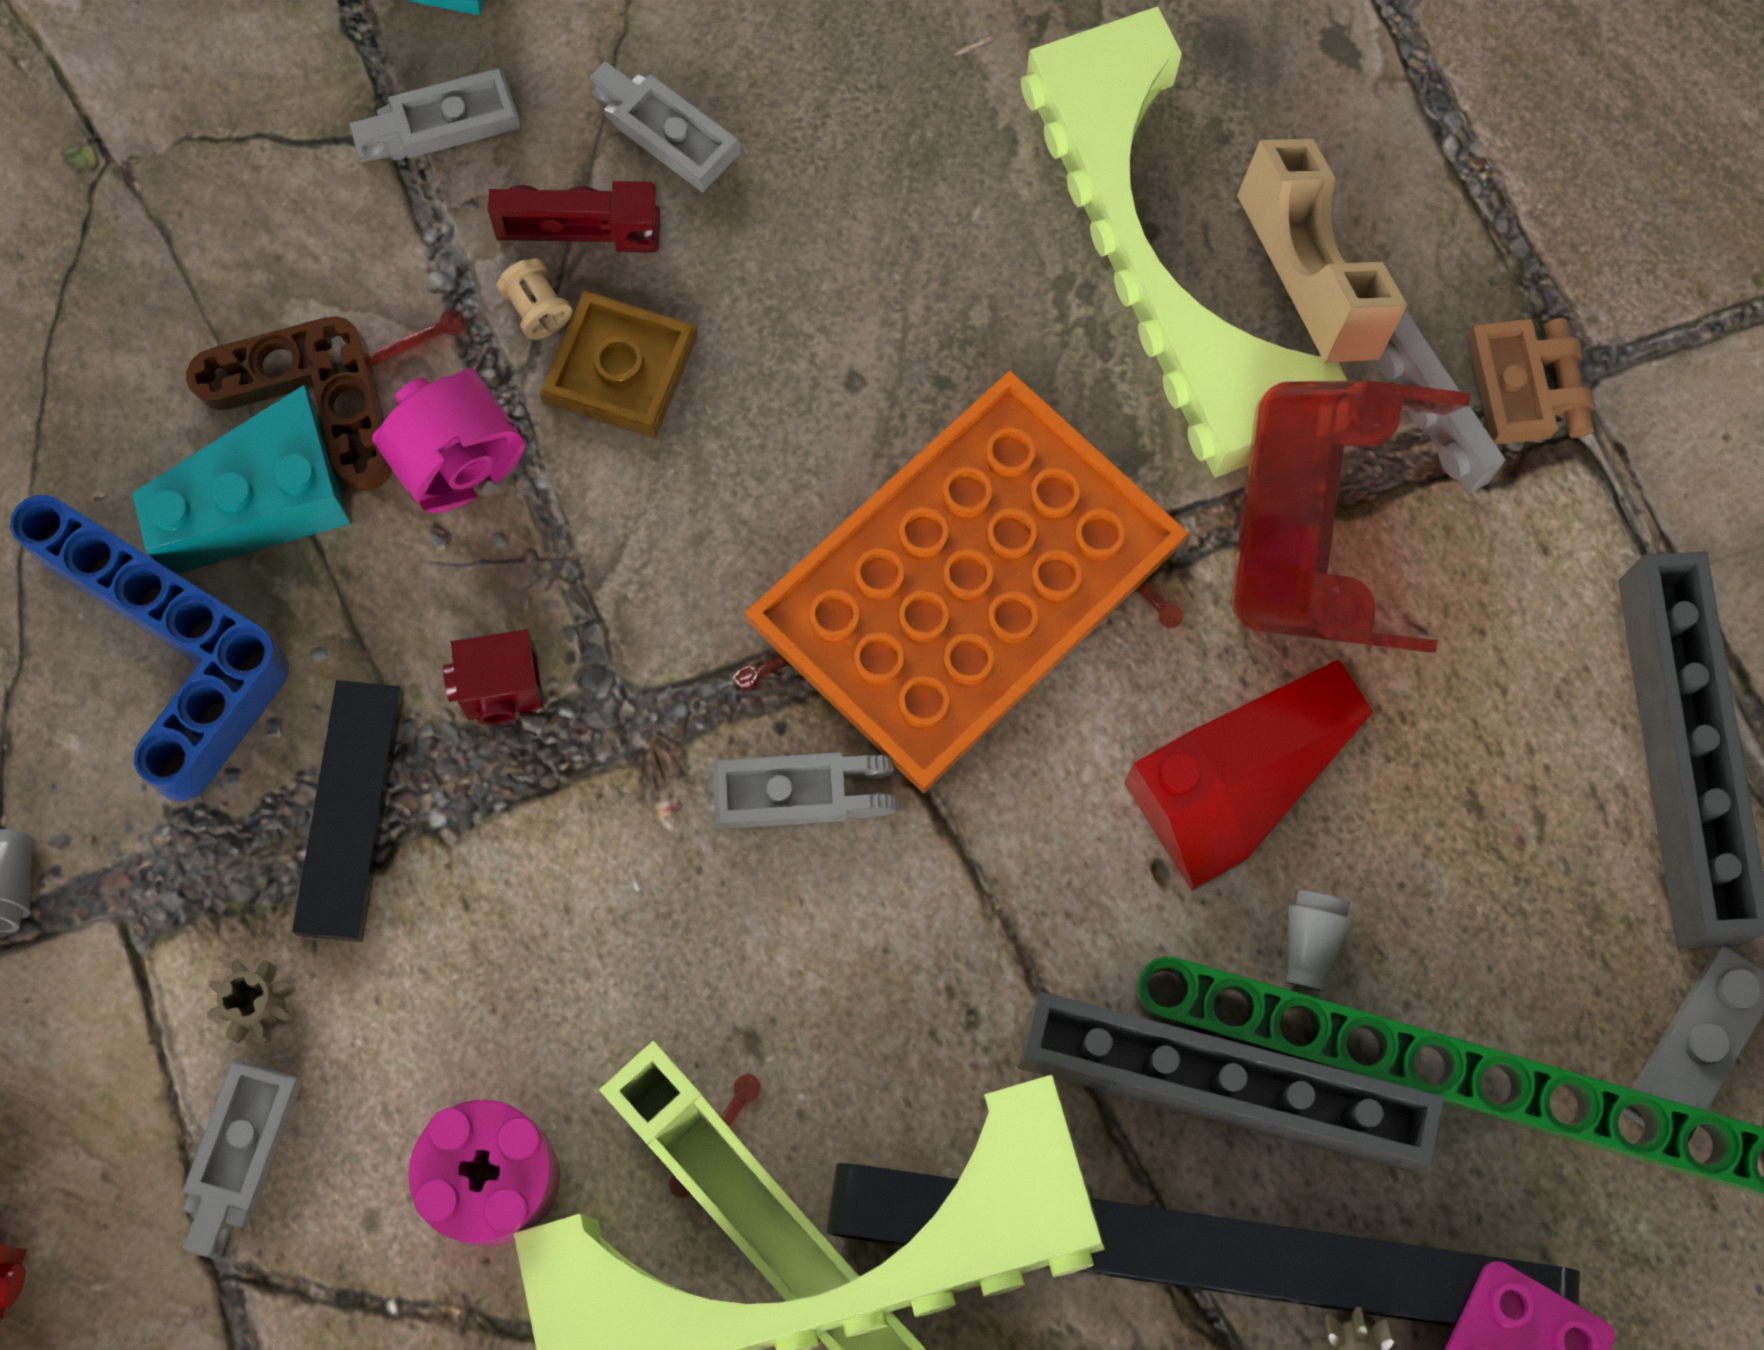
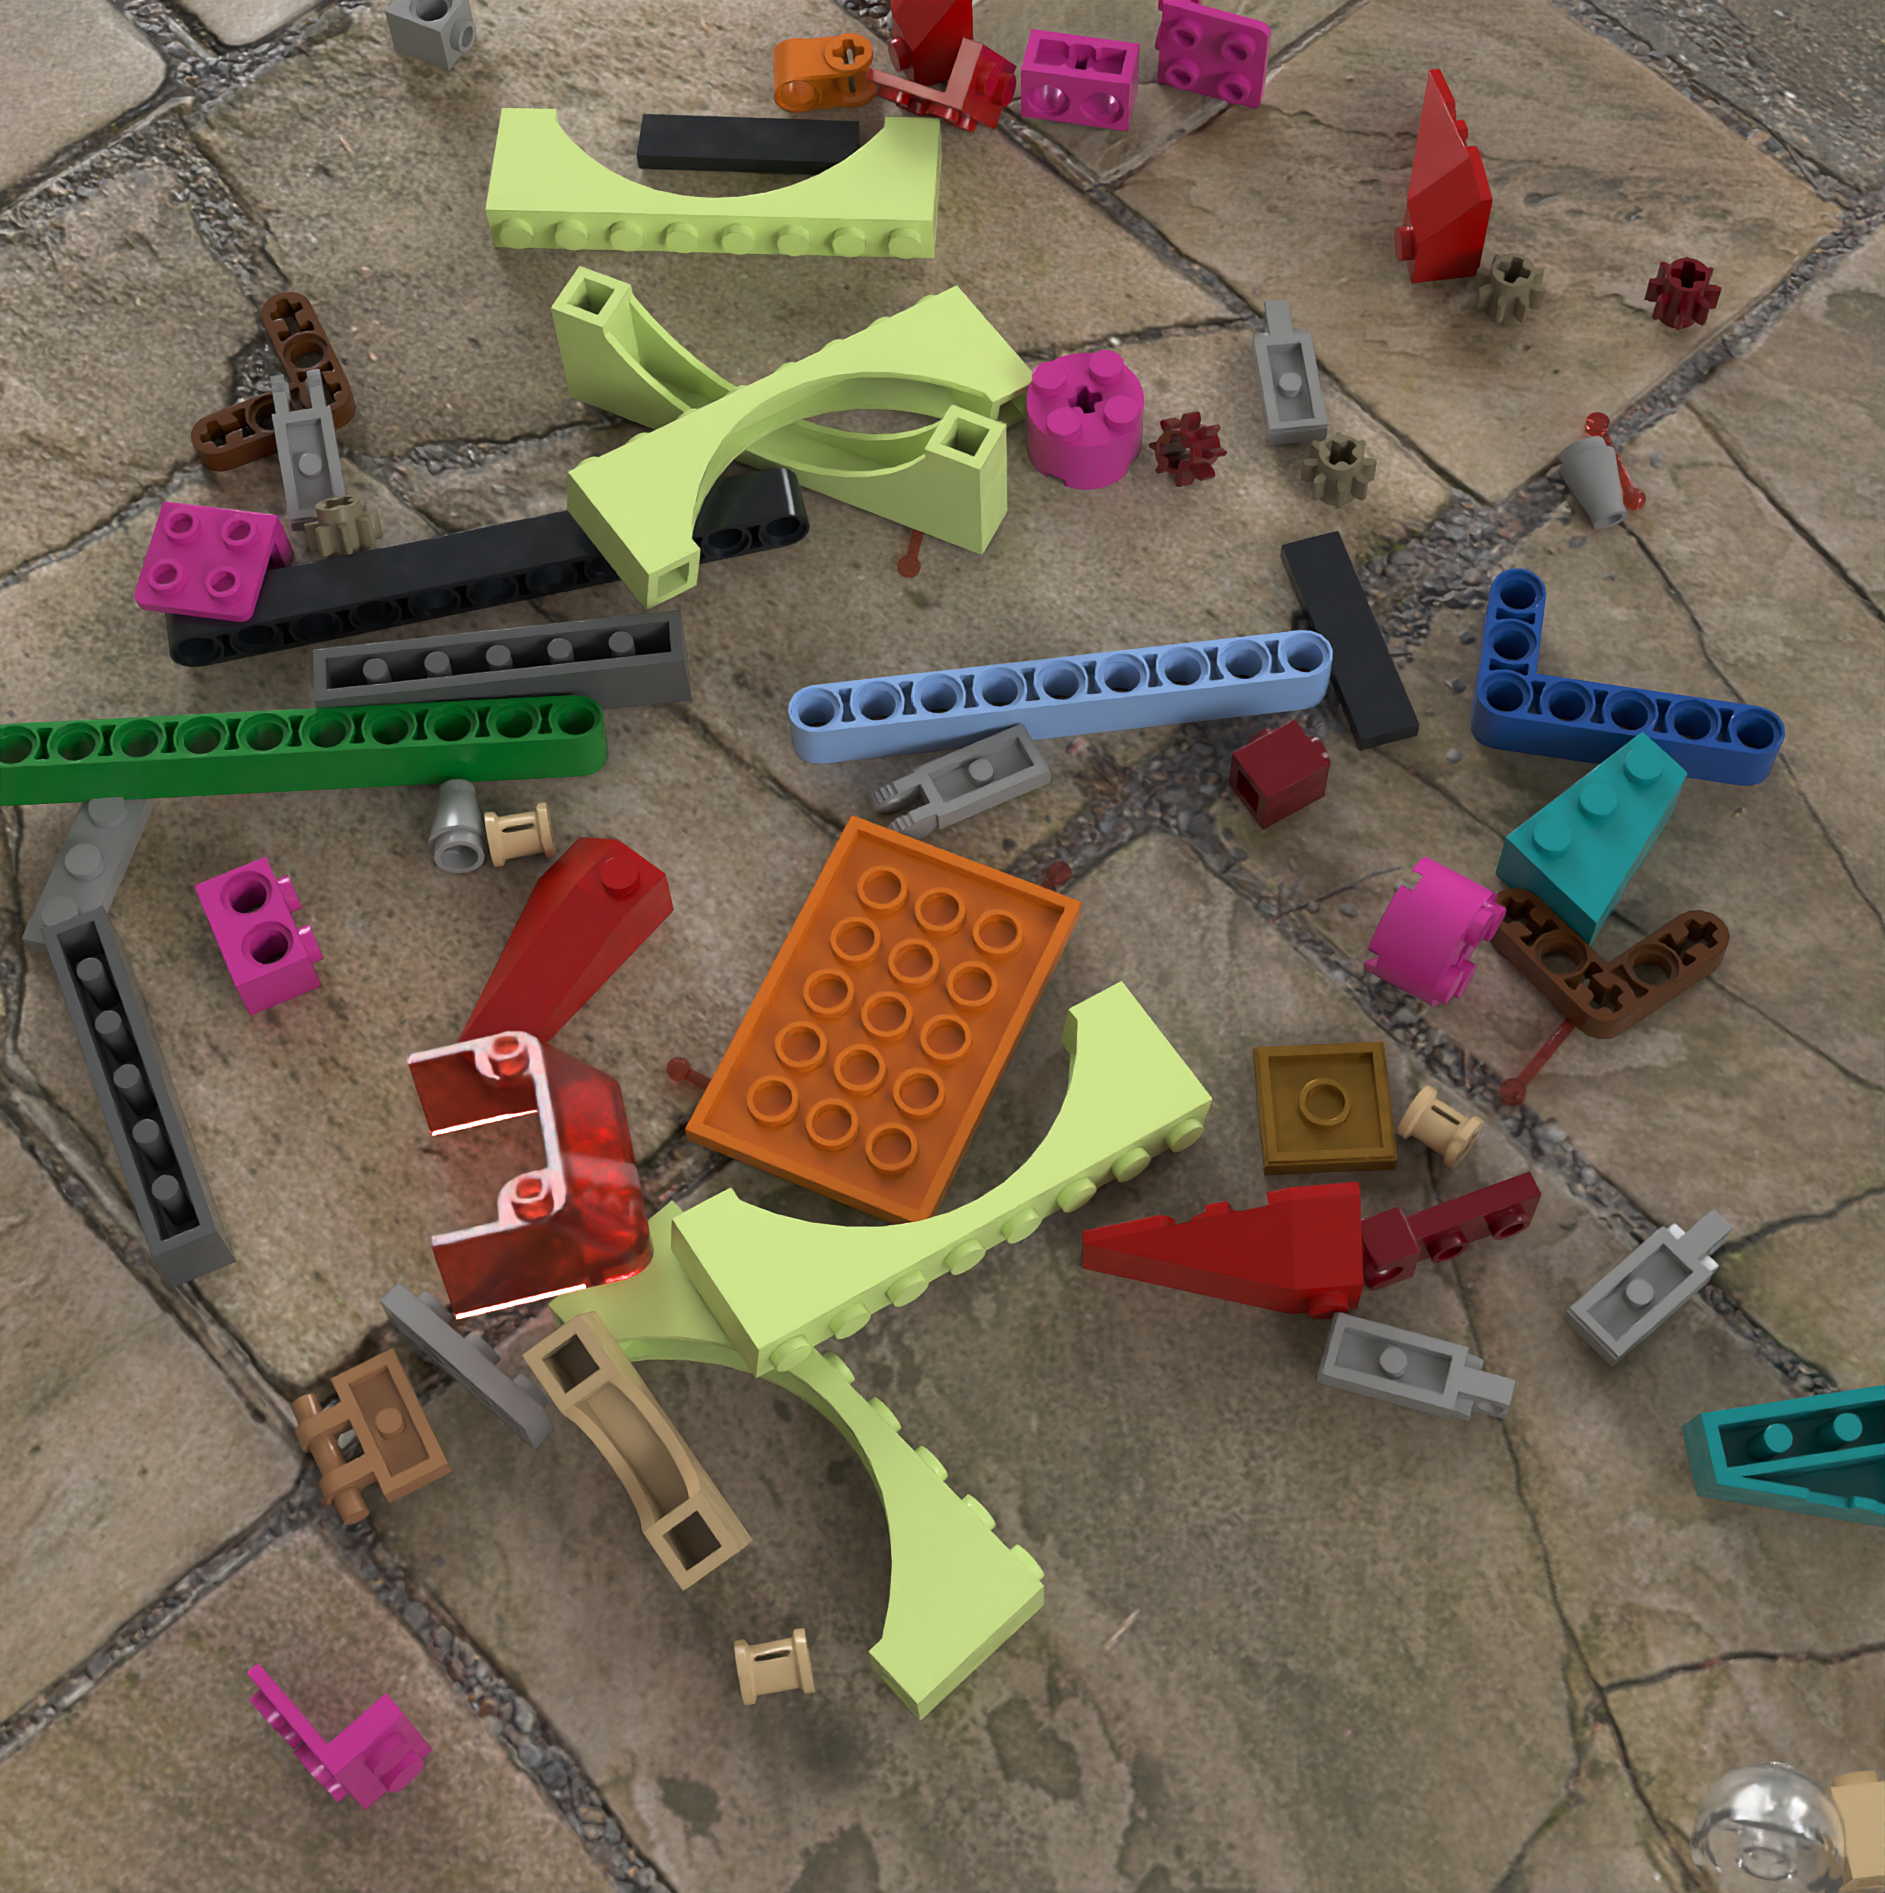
camera: 165 degrees right, 10 degrees down
none -> dark pink brick [194,856,324,1016]
none -> dark pink bracket [246,1663,432,1810]
none -> tan bush [484,802,557,868]
none -> yellowish green arch [671,981,1212,1378]
none -> tan bush [734,1628,815,1706]
none -> light blue beam [788,630,1333,764]
none -> red wedge [1081,1182,1364,1320]
none -> dark red gear [1149,411,1227,487]

